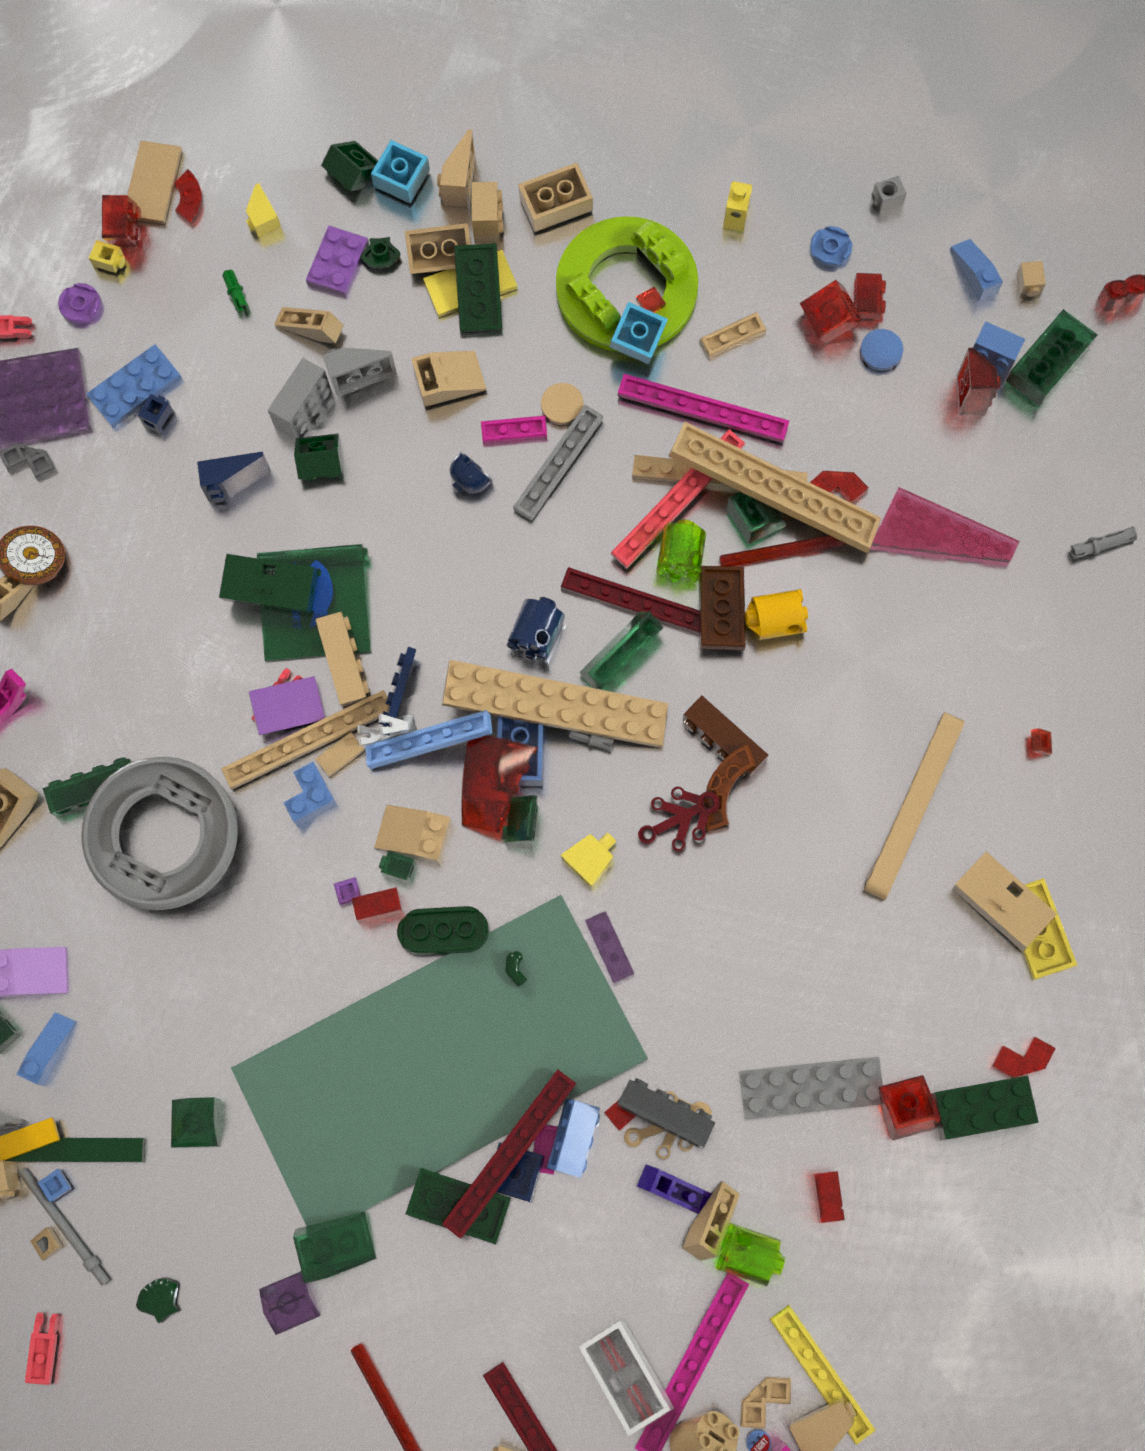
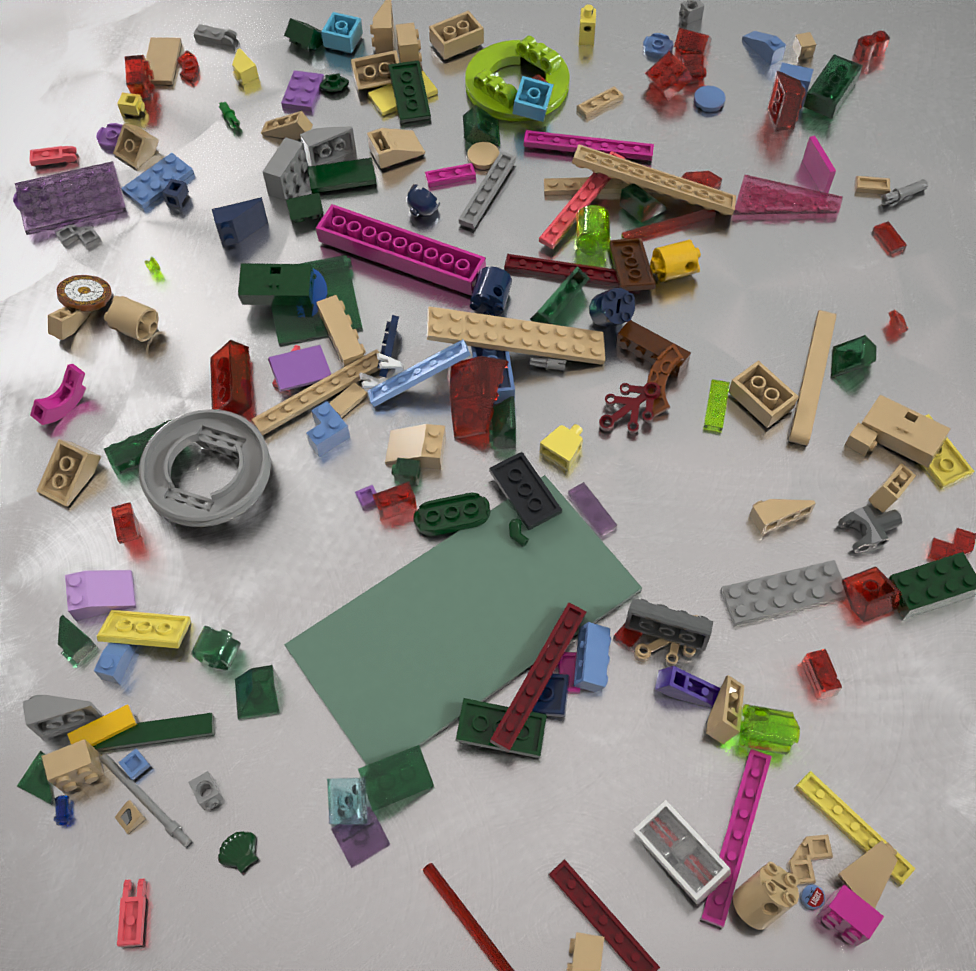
camera: 10 degrees left, 15 degrees down
none -> light yellow tile [97,610,191,649]
none -> tan cylinder [104,296,159,342]
none -> clear red brick [111,502,142,544]
none -> tan slope [113,123,159,168]
none -> clear neon green bush [144,257,161,274]
none -> light grey brick [188,771,223,810]
none -> clear green brick [191,626,241,671]
none -> light grey hinge [193,24,238,46]
none -> clear red slope [210,339,252,415]
none -> dark green tile [308,157,377,193]
none -> dark pink brick [316,204,486,296]
none -> clear light blue tile [327,777,368,824]
none -> clear green slope [463,105,500,146]
none -> black plate [489,452,562,531]
none -> dark blue cylinder [589,288,635,327]
none -> clear red slope [674,28,712,58]
none -> clear neon green tile [703,379,730,431]
none -> tan brick [728,360,798,428]
none -> tan slope [750,499,816,534]
none -> dark pink tile [802,135,836,196]
none -> clear green slope [831,335,877,378]
none -> dark grey connector [838,506,902,553]
none -> tan brick [845,422,879,456]
none -> tan tile [855,176,891,194]
none -> tan slope [868,463,916,513]
none -> clear red tile [873,221,907,254]

